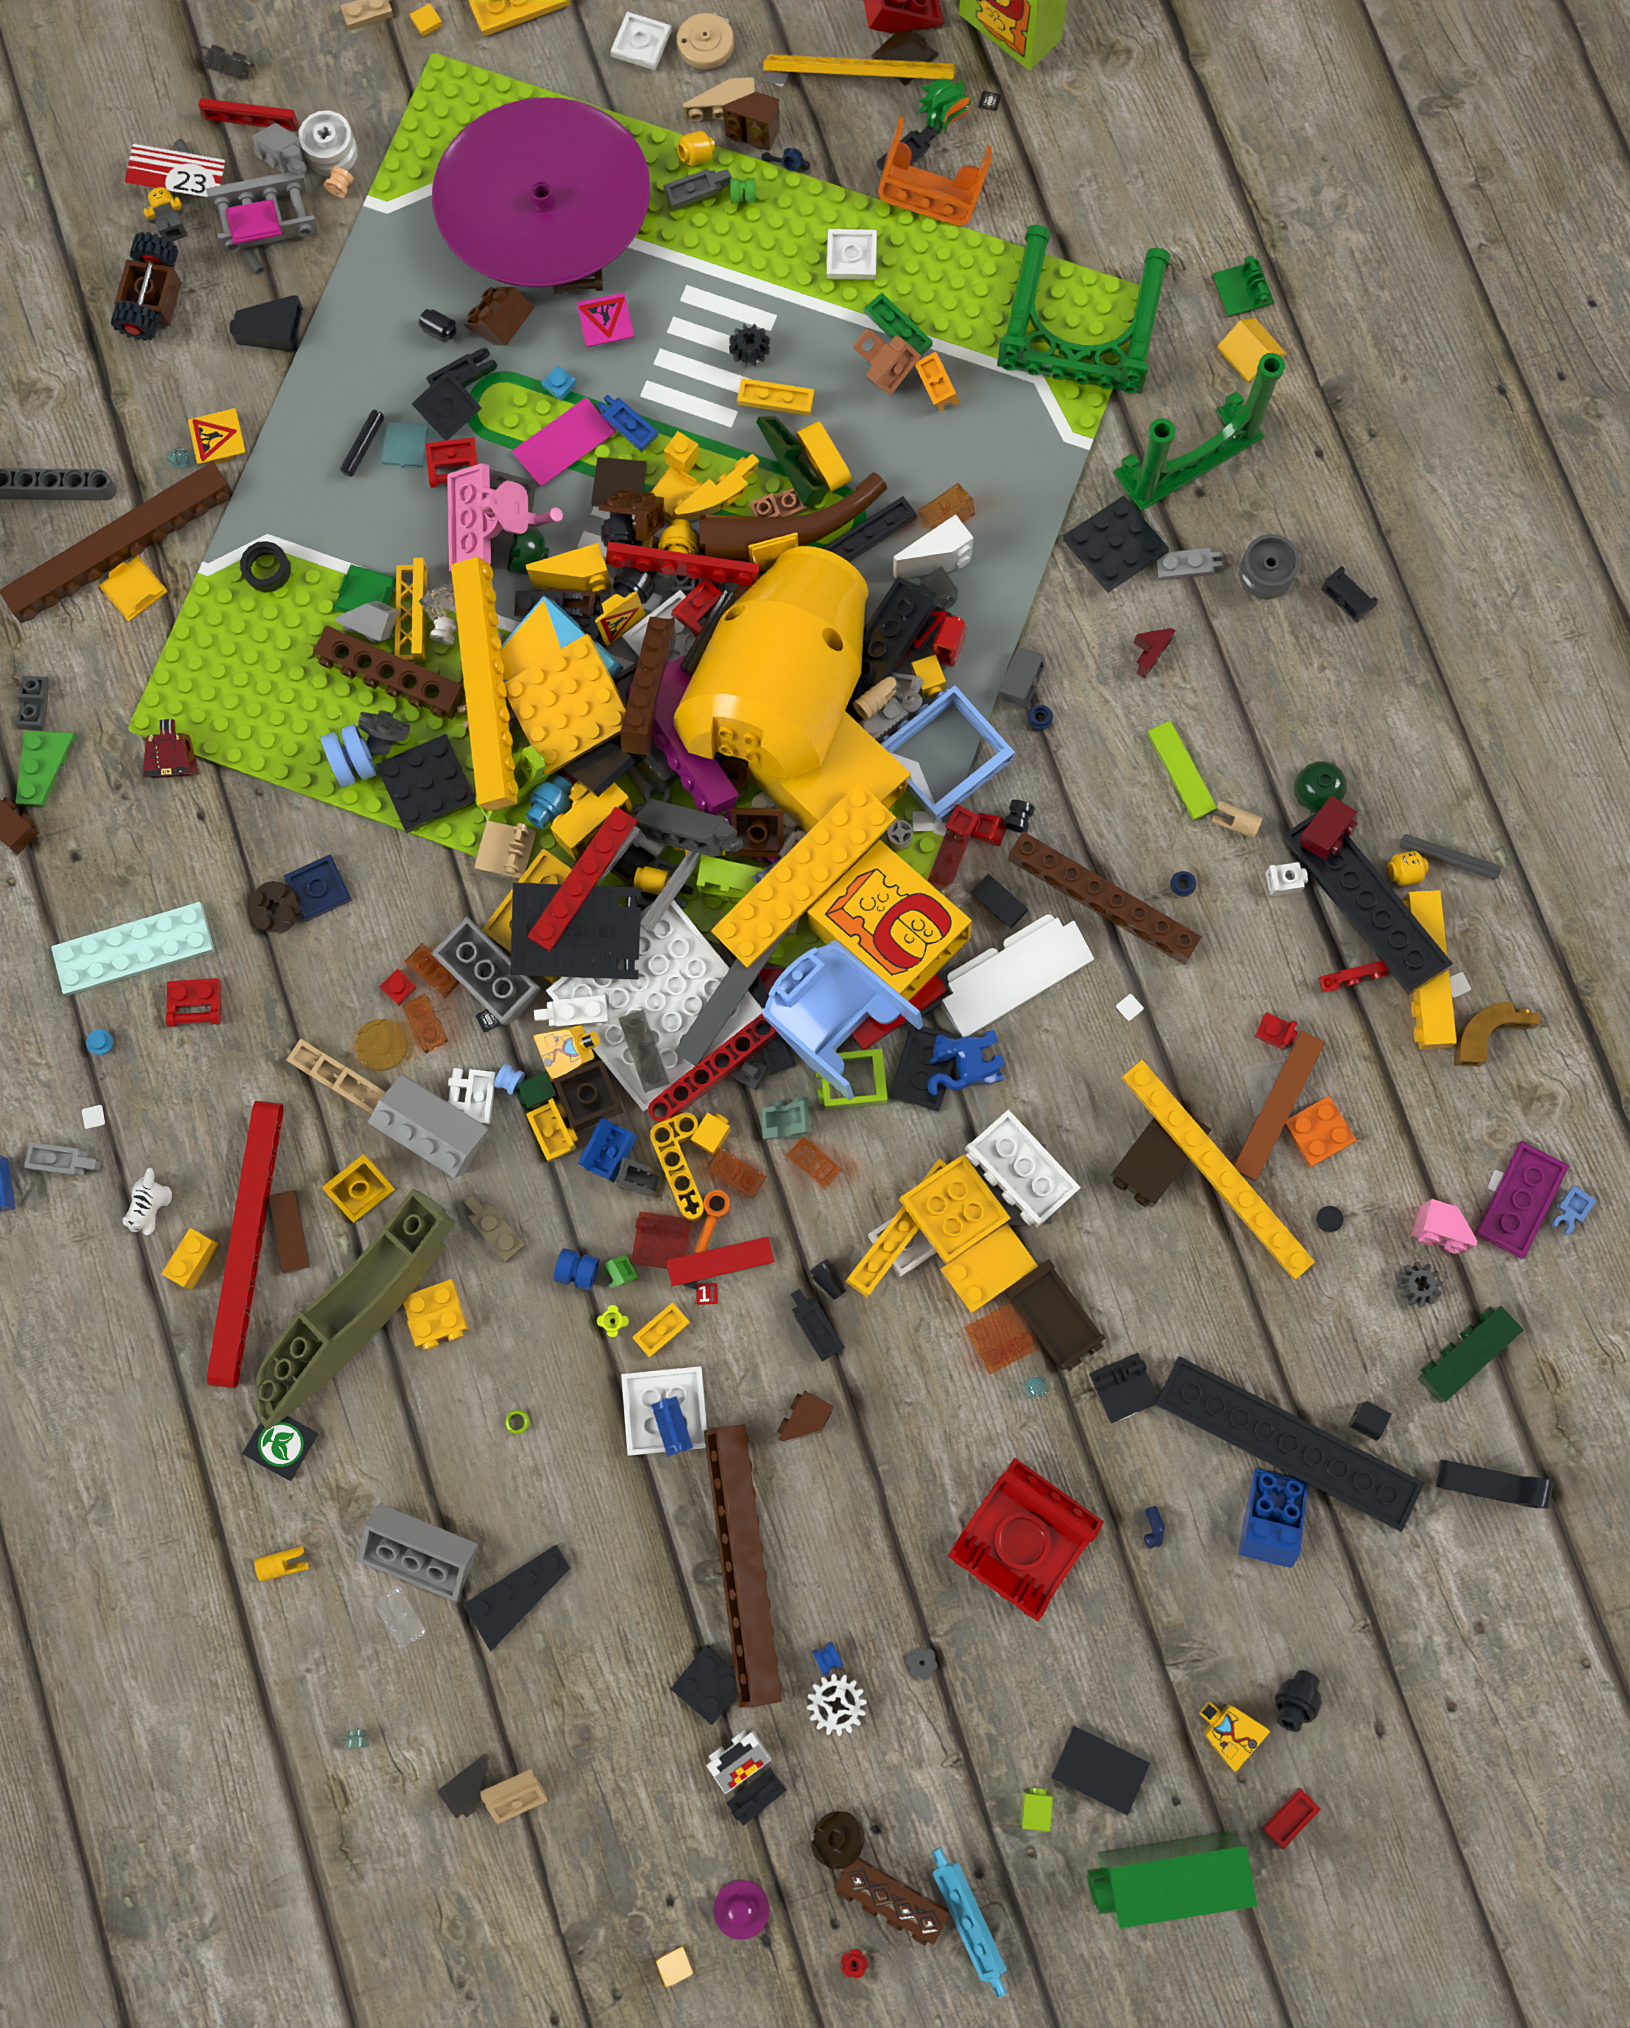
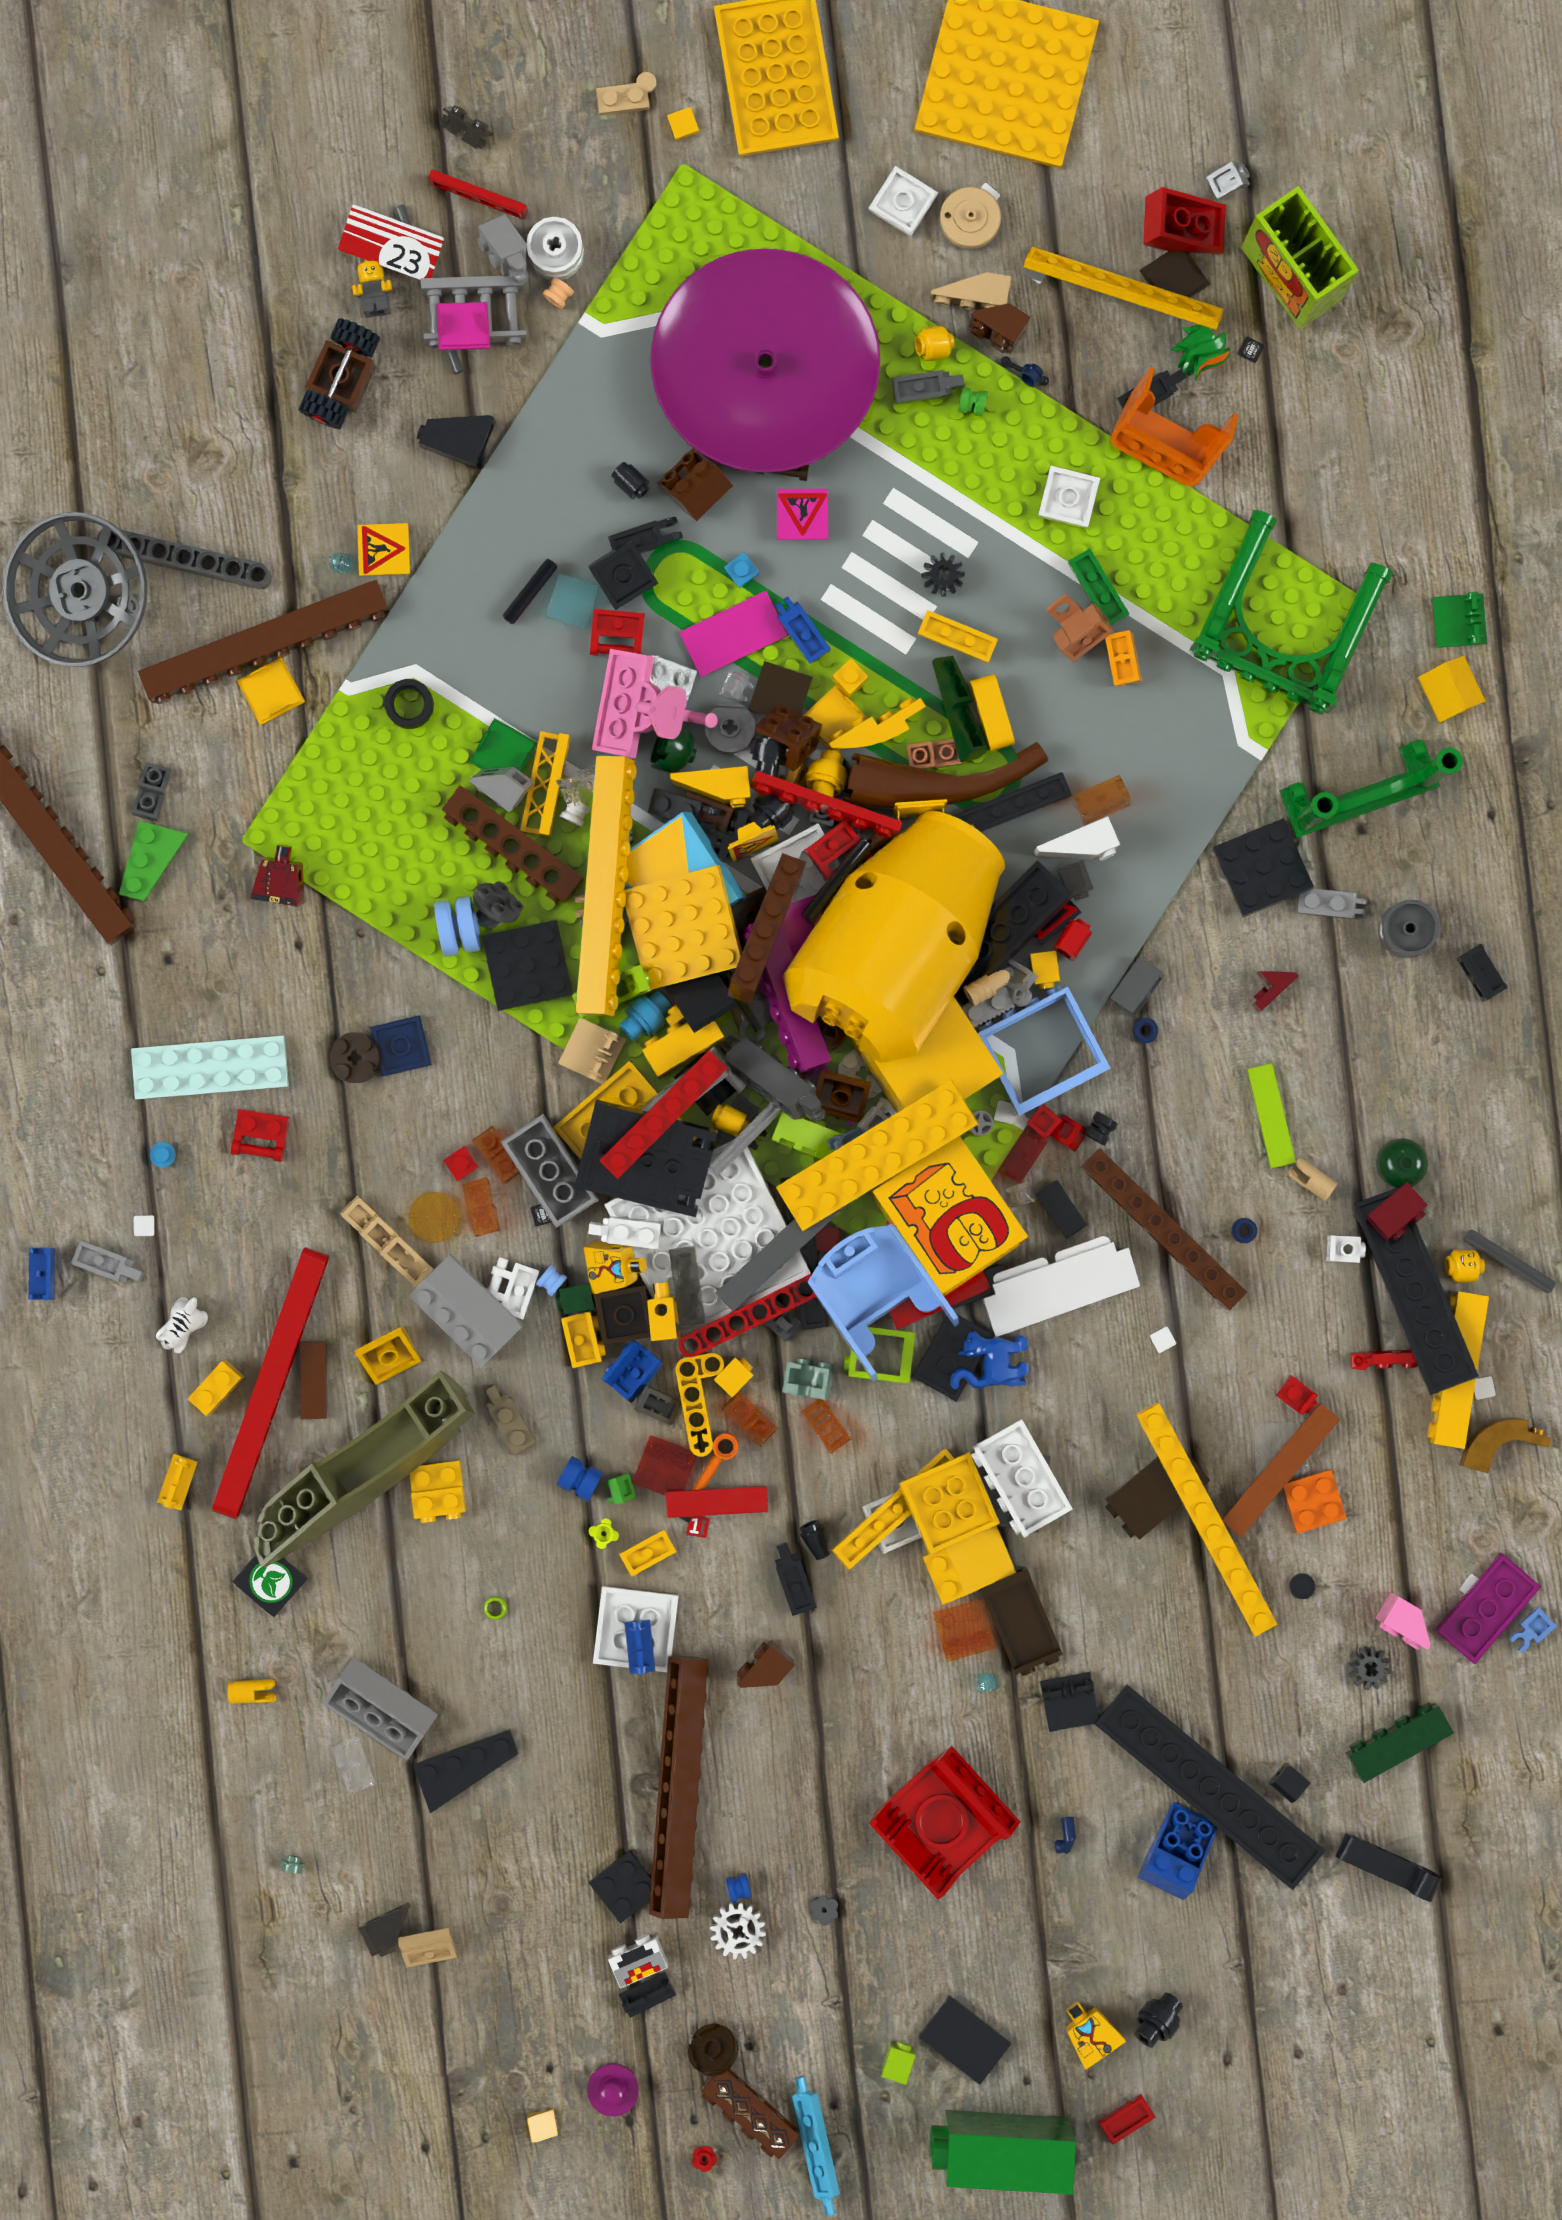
camera: 10 degrees right, 10 degrees up
none -> yellow hinge [157,1454,198,1510]
none -> yellow torso [647,1282,683,1341]
none -> flat silver plate [704,702,755,754]
none -> clear tile [719,671,754,701]

